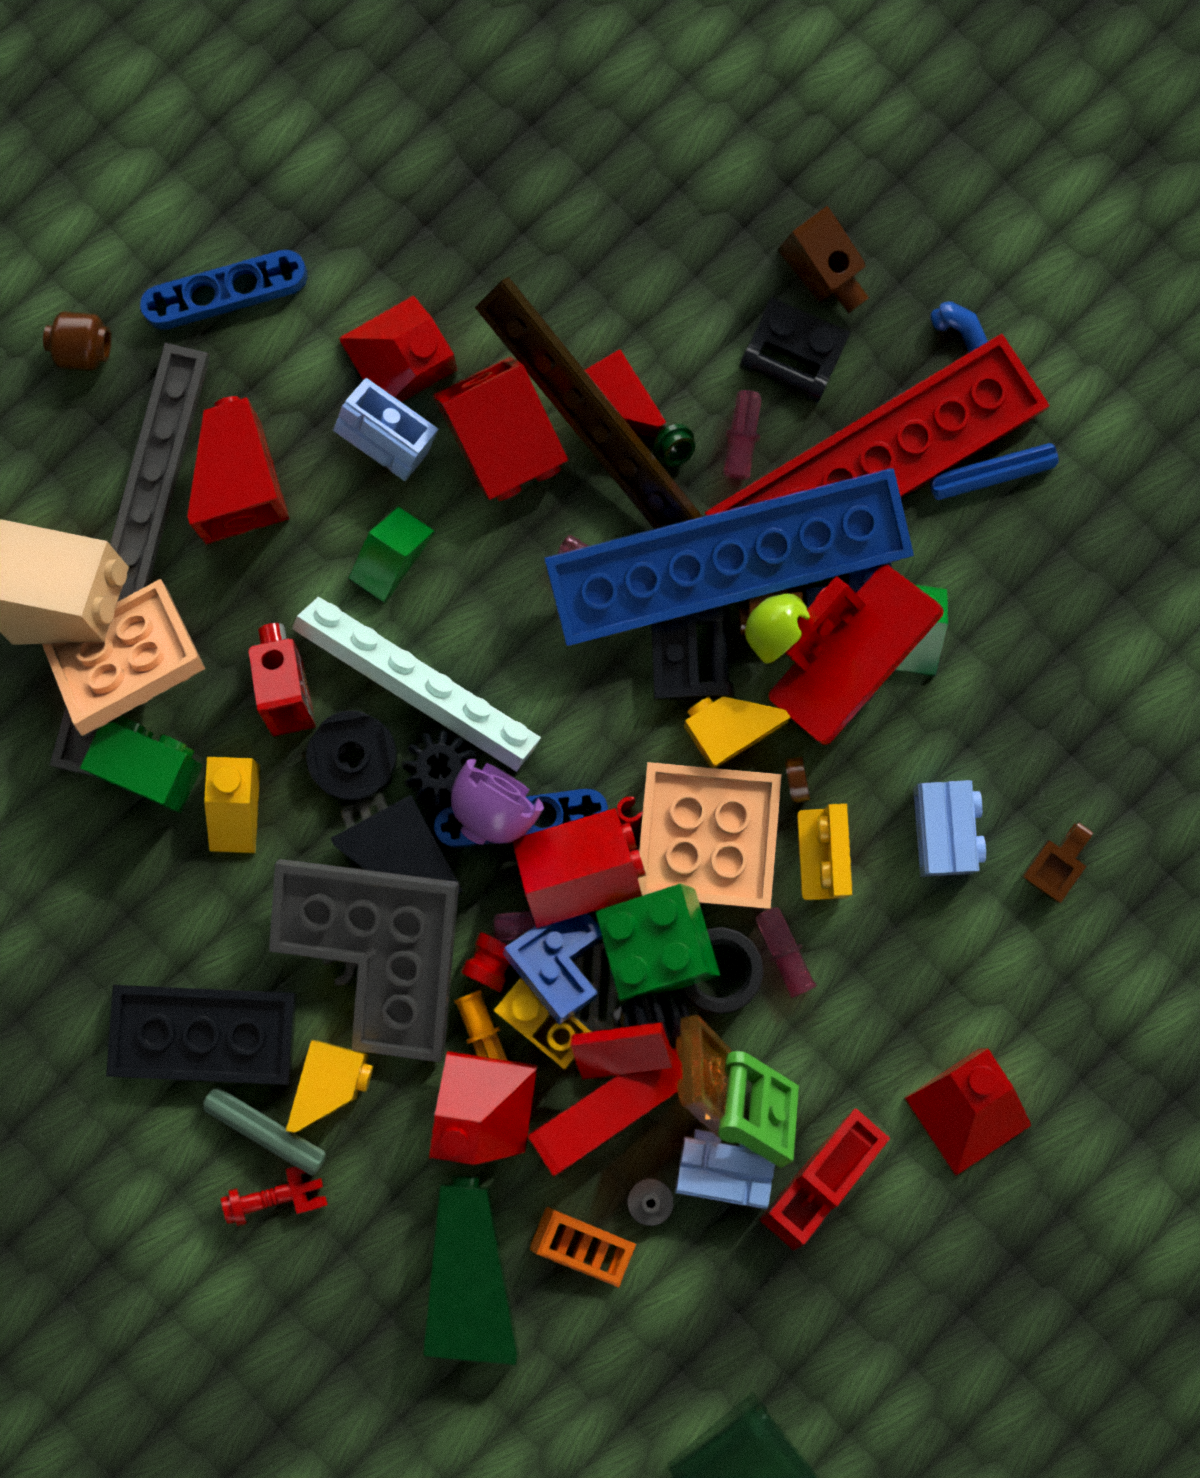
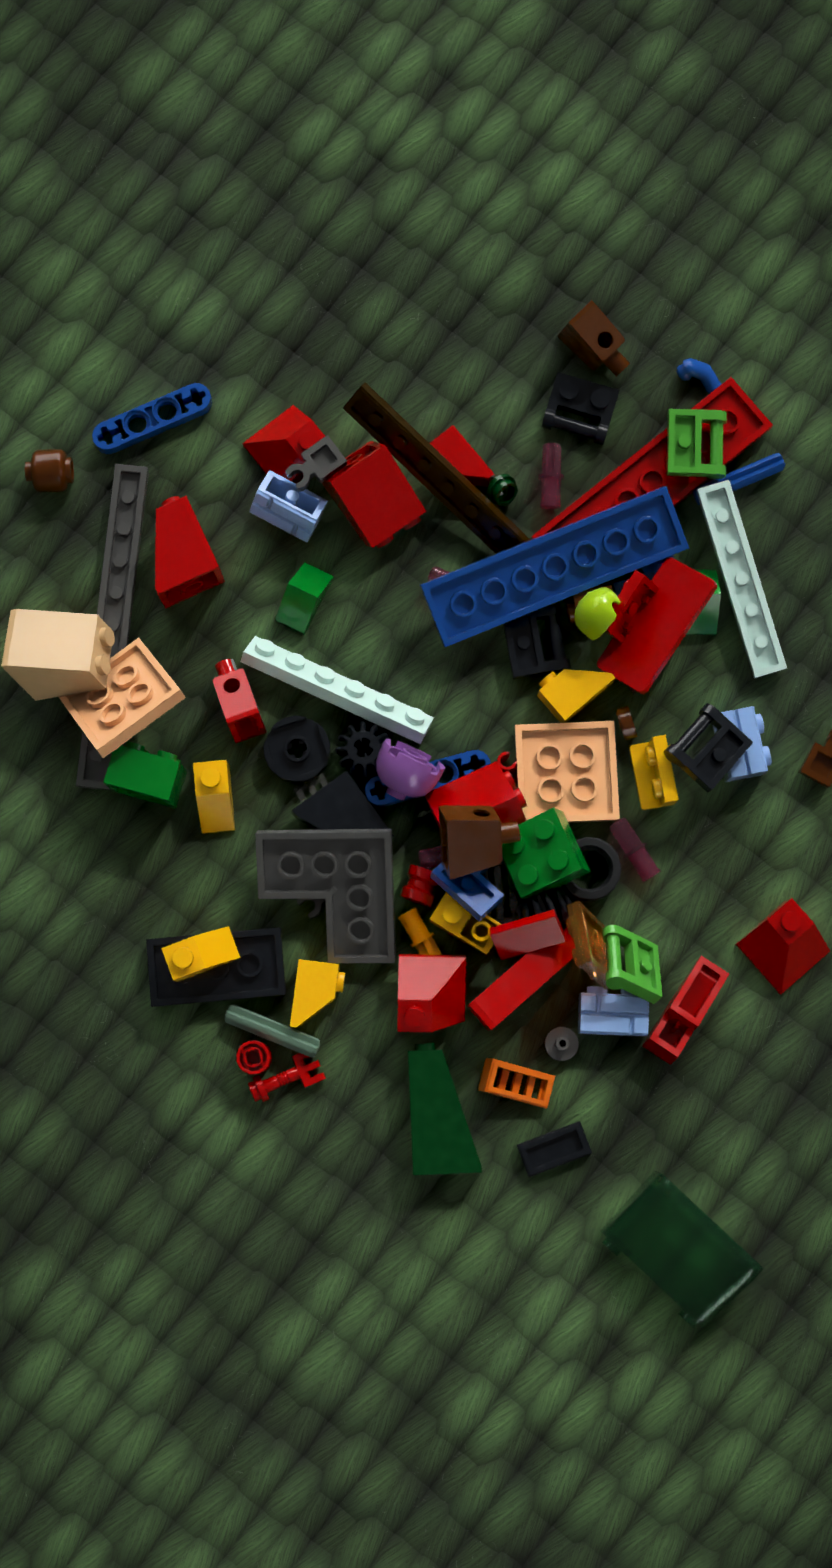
camera: 10 degrees left, 0 degrees up
none -> yellow slope [161,926,241,982]
none -> red wheel [236,1040,272,1074]
none -> dark grey plate [285,435,347,492]
none -> reddish brown torso [439,805,520,879]
none -> black tile [516,1121,592,1177]
none -> black plate [663,703,753,792]
none -> bright green plate [667,409,727,479]
none -> light aqua plate [696,480,787,679]

